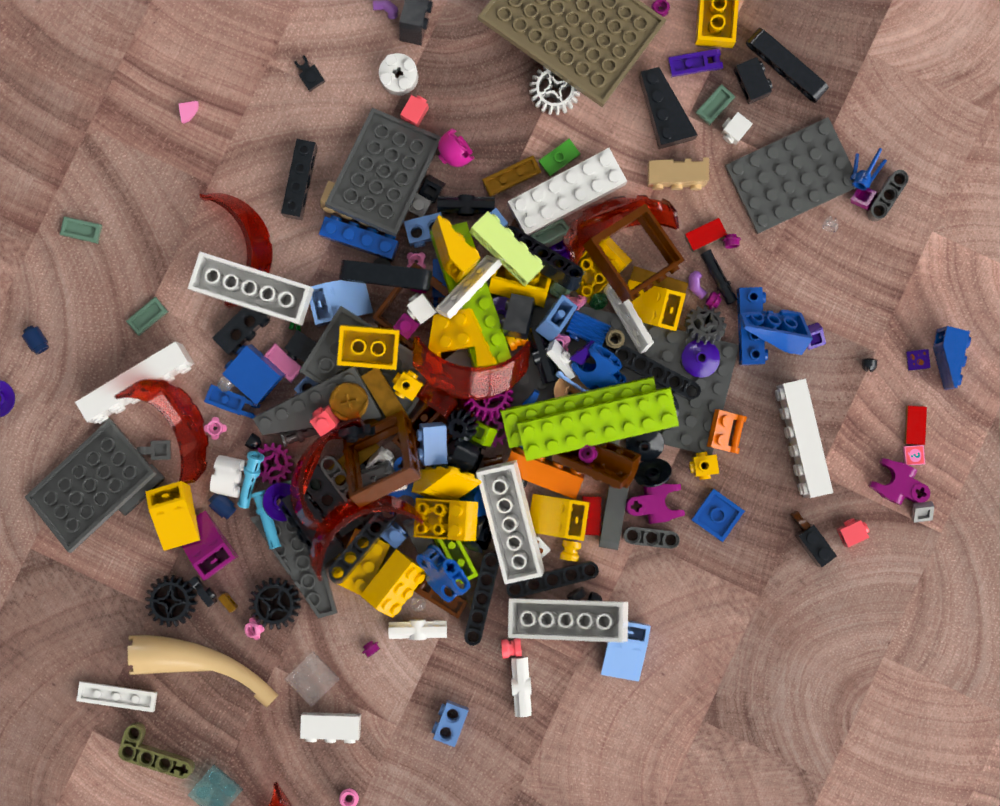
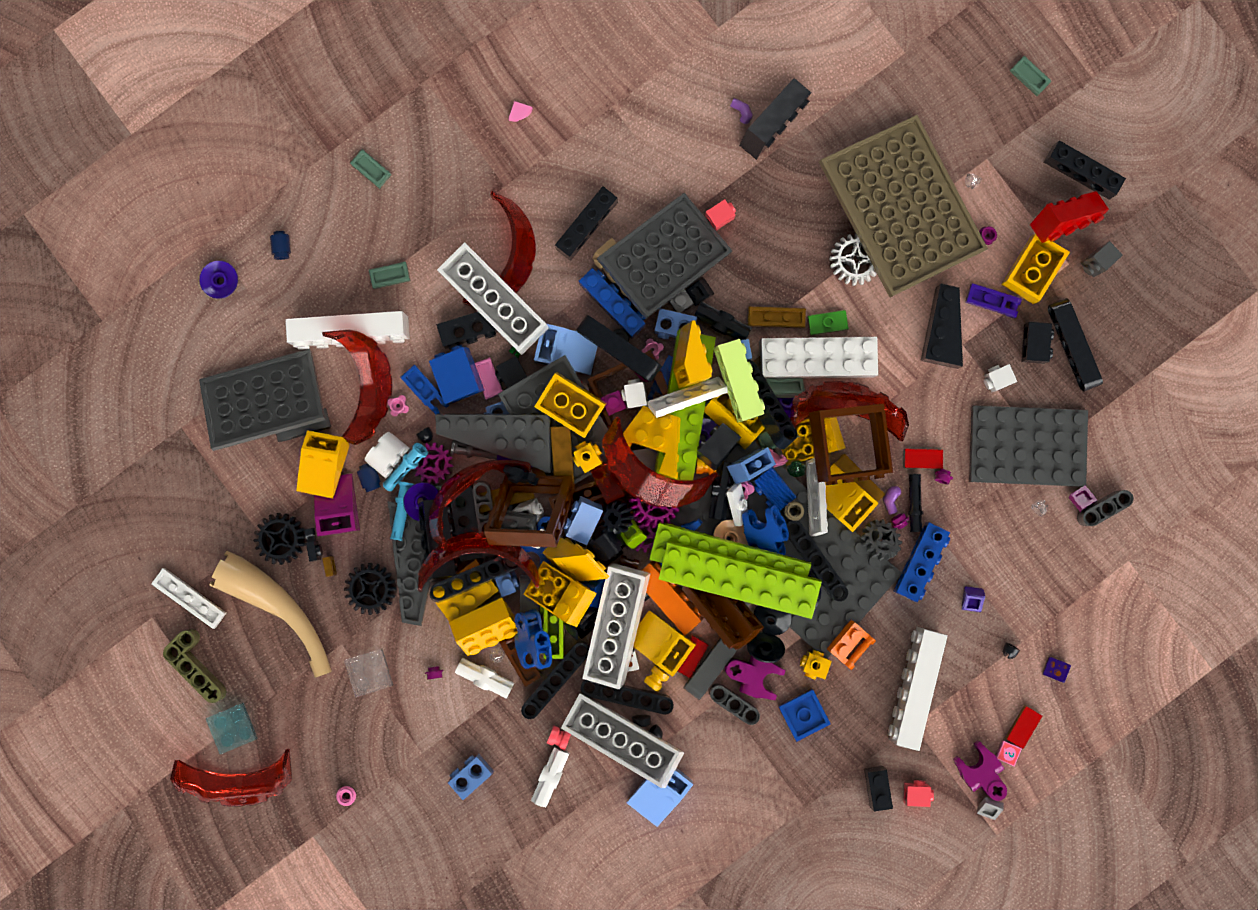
camera: 30 degrees right, 0 degrees up
dark grey plate [137,440,171,460] -> none
clear hinge [217,375,234,392] -> none
bright pink plate [244,617,265,640] -> none
black plate [294,55,325,92] -> none
white brick [300,712,361,743] -> none
coral brick [310,405,340,436] -> none
pearl gold tile [329,382,369,421] -> none
white brick [379,53,418,96] -> none
dark pink cylinder [438,128,474,168] -> none
light blue hinge [556,371,589,392] -> none
dark purple slope [570,340,594,365] -> none
magenta plate [579,445,597,463] -> none
tan wedge [647,157,709,190] -> none
dark purple dish [681,340,720,378] -> none
sand green tile [696,84,735,126] -> none
blue wedge [739,310,813,355] -> none
reddish brown tile [790,511,810,530] -> none
blue plant [850,148,887,190] -> none
blue slope [933,326,971,390] -> none

